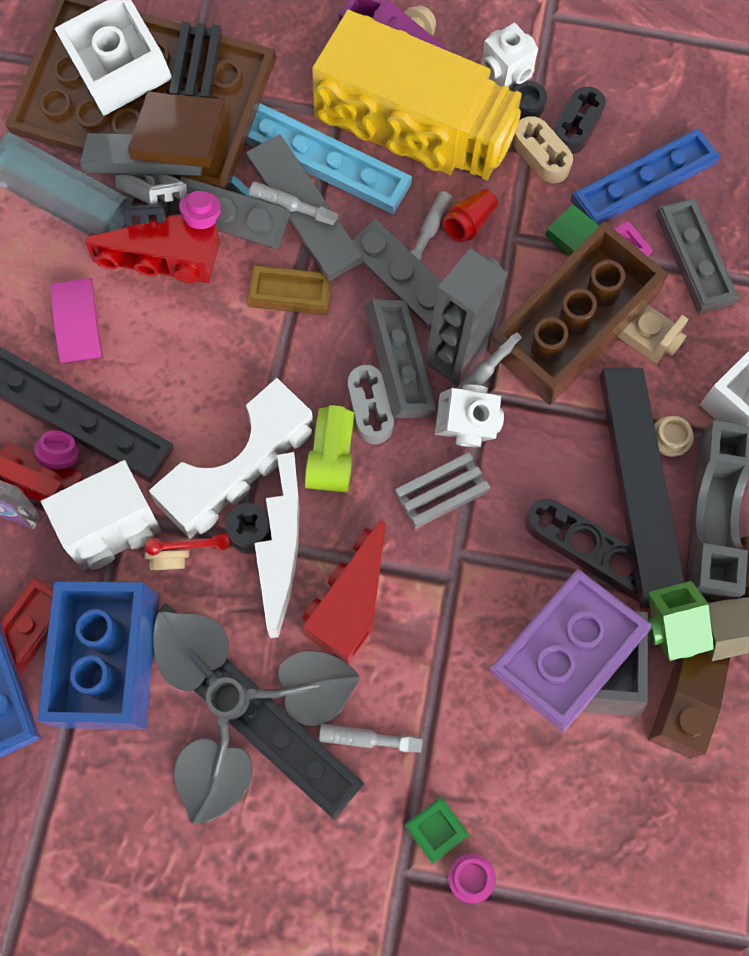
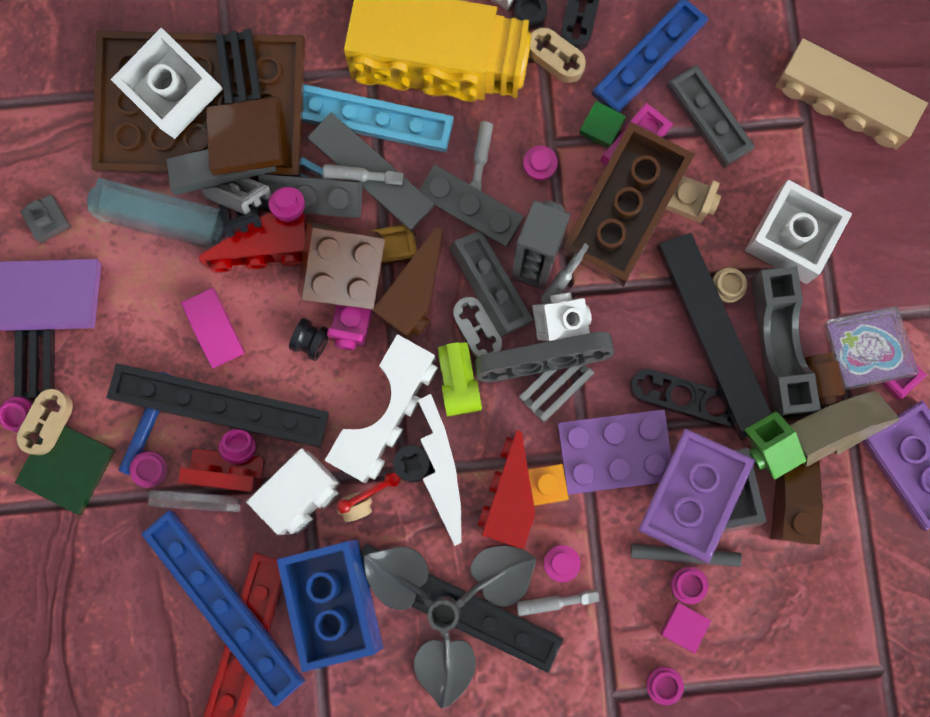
camera: 10 degrees left, 10 degrees up
green tile [403,796,470,864] -> none
red cone [442,189,498,242] -> none
none -> black wheel [289,318,329,361]
none -> brick [297,221,385,309]
none -> dark pink bracket [327,305,373,351]
none -> reddish brown slope [372,227,443,340]
none -> dark grey beam [474,332,614,383]
none -> dark pink plate [523,146,558,180]
none -> light orange plate [528,464,569,506]
none -> dark pink plate [544,545,581,582]
none -> medium lavender plate [557,410,672,495]
none -> dark grey bar [630,544,742,567]
none -> dark pink tile [660,602,711,654]
none -> dark pink plate [671,567,708,604]

